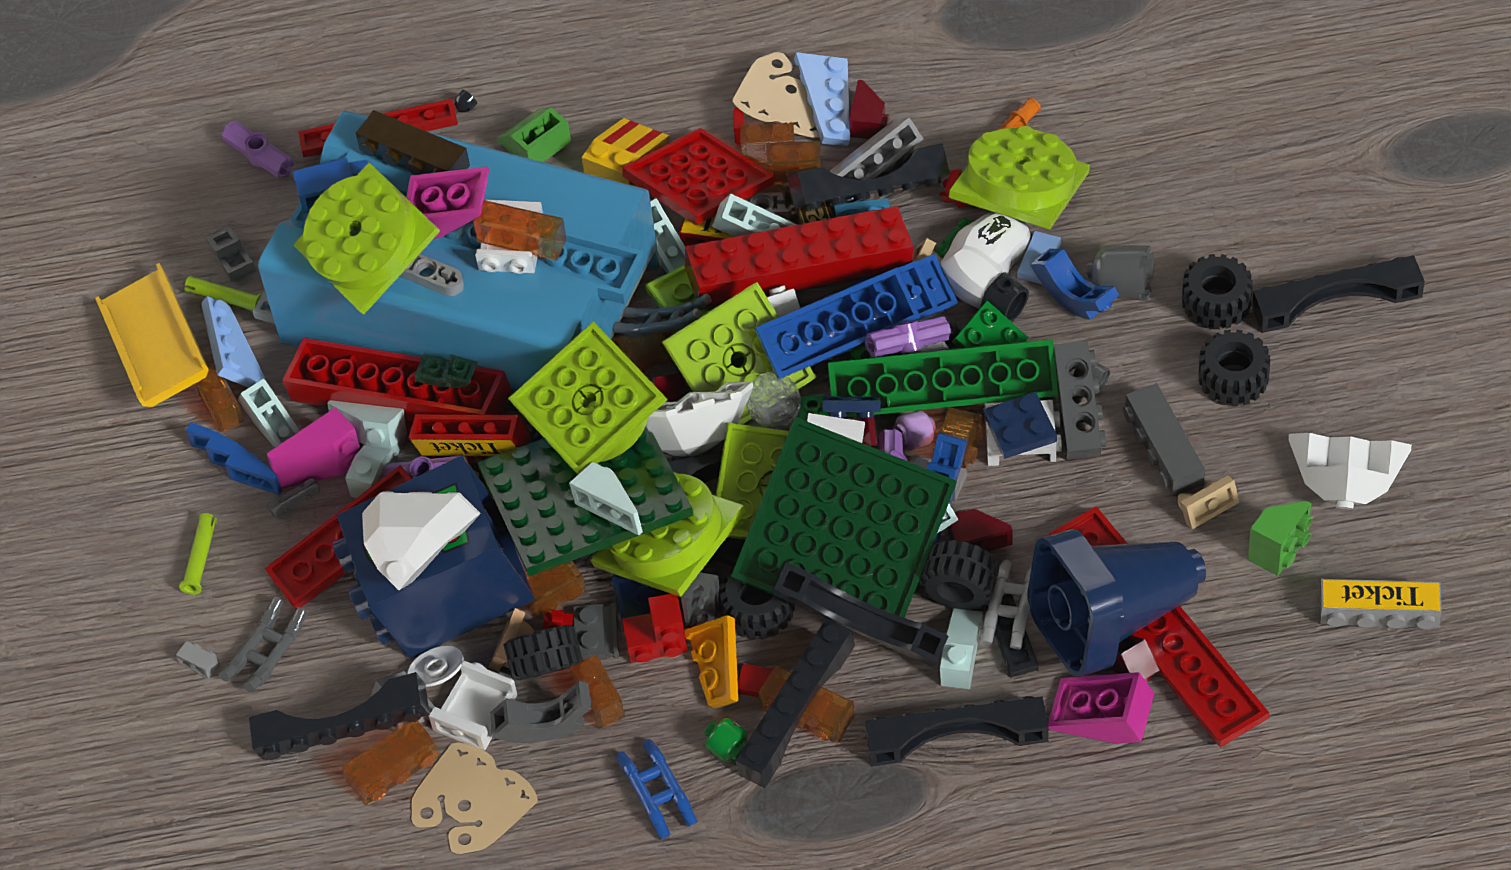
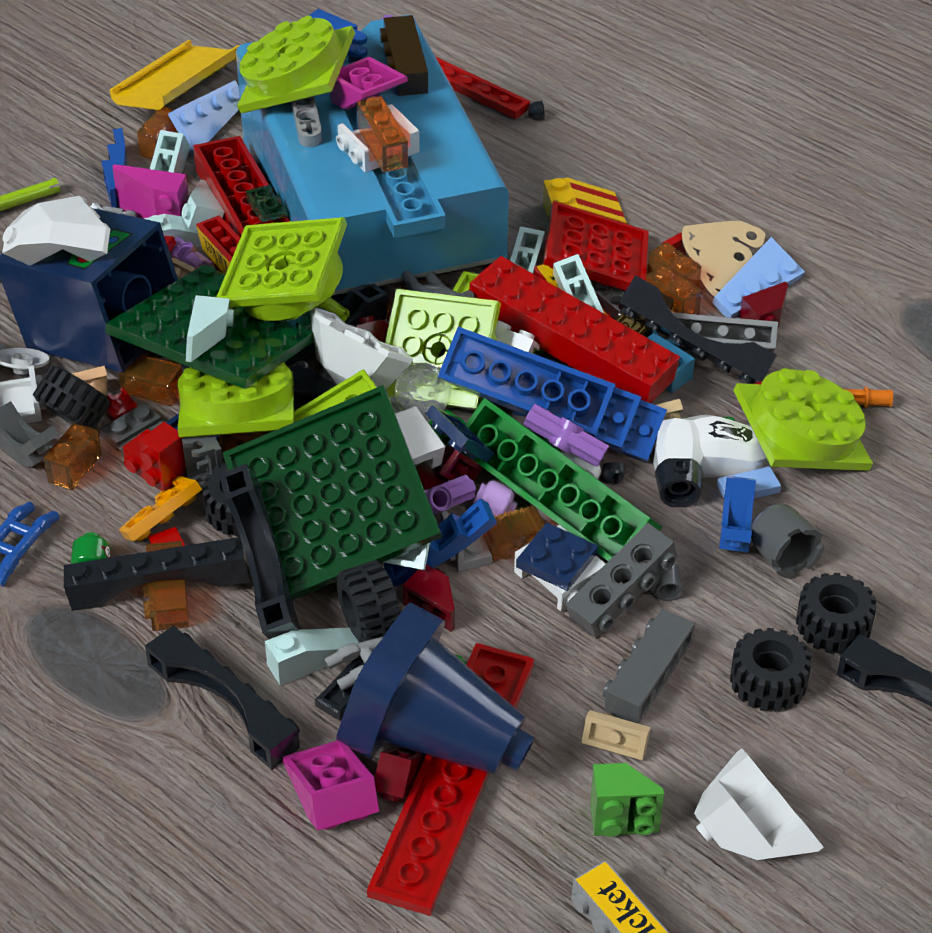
camera: 45 degrees right, 10 degrees down
bright green slope [497,107,572,162] -> none
green plate [952,301,1029,348] -> none

